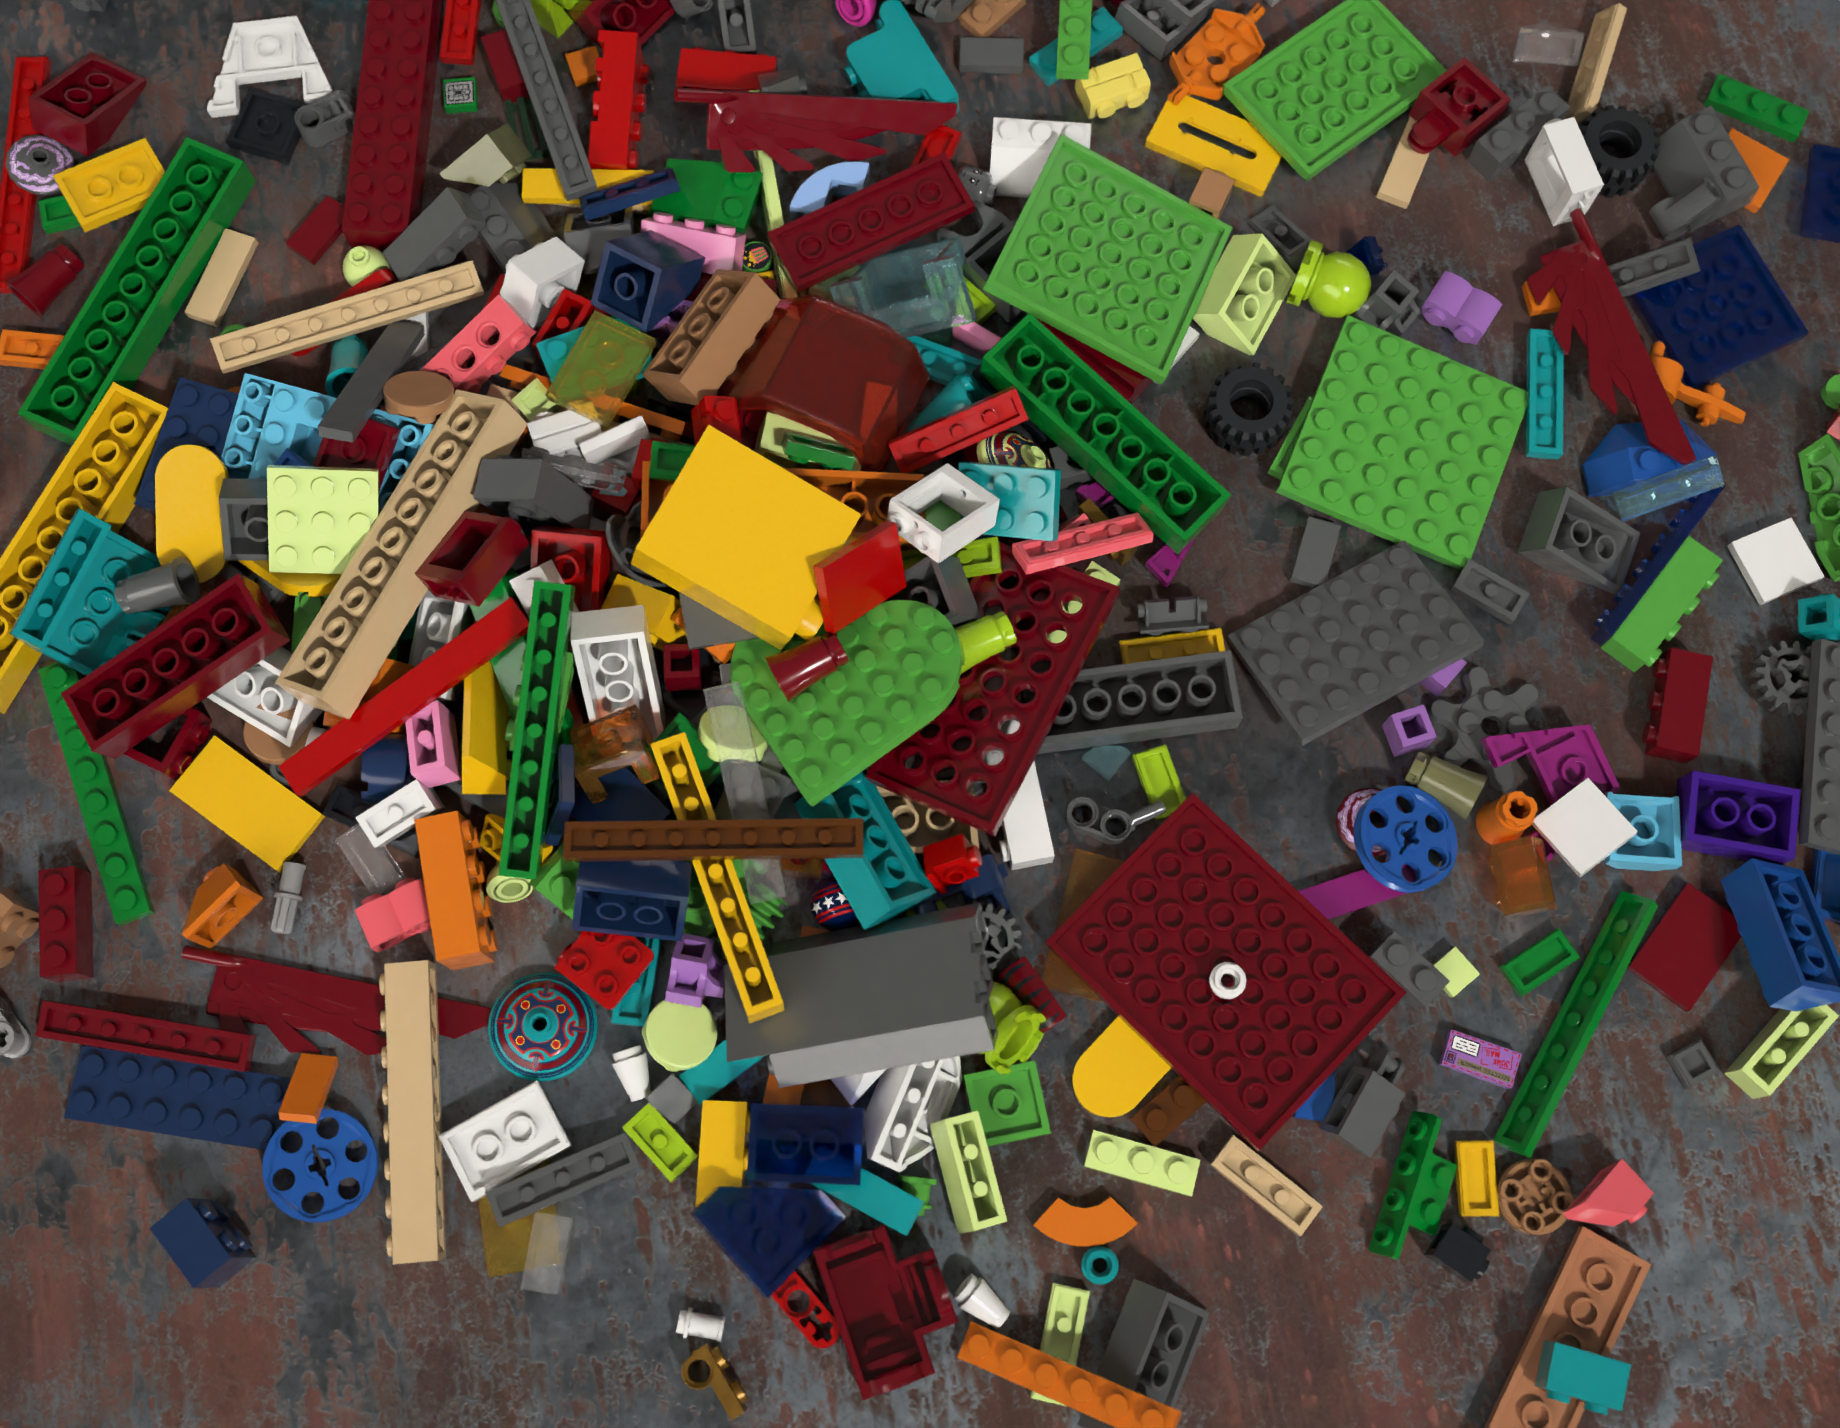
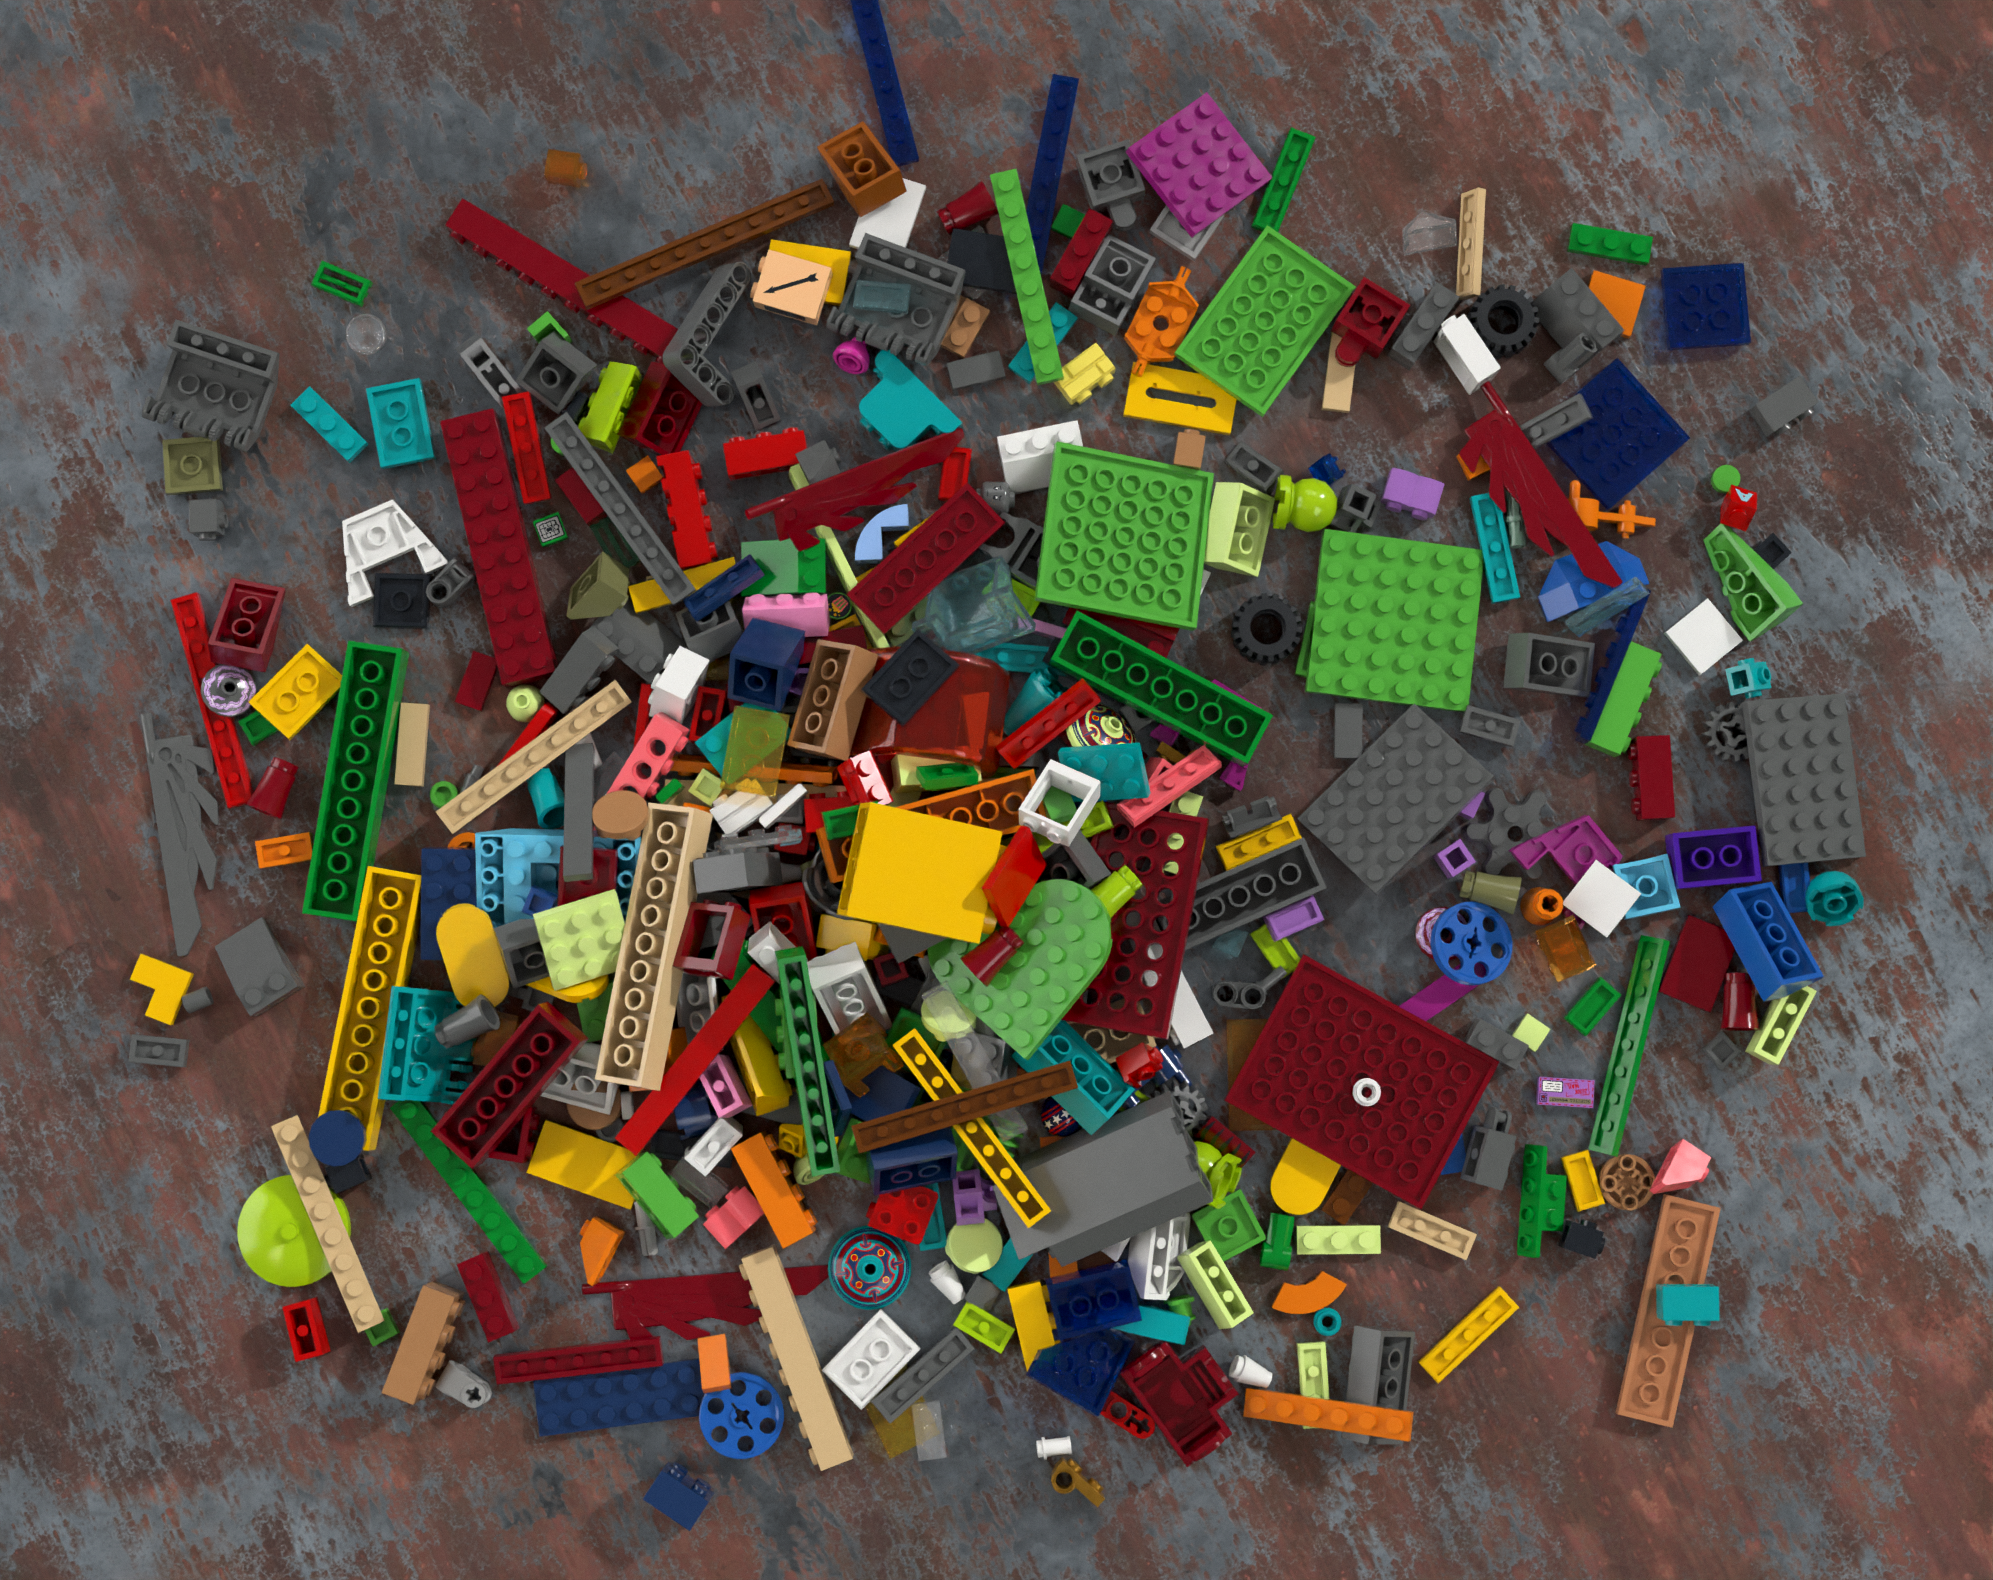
camera: 15 degrees left, 10 degrees up
none -> bright green brick [615,1152,699,1239]
none -> green tile [655,779,685,805]
none -> black tile [861,629,960,728]
none -> green piece [1259,1212,1295,1271]
none -> medium lavender tile [1263,895,1324,942]
none -> yellow tile [1418,1286,1519,1383]
none -> sand green pin [1505,490,1526,549]
none -> dark red plant [1720,972,1760,1031]

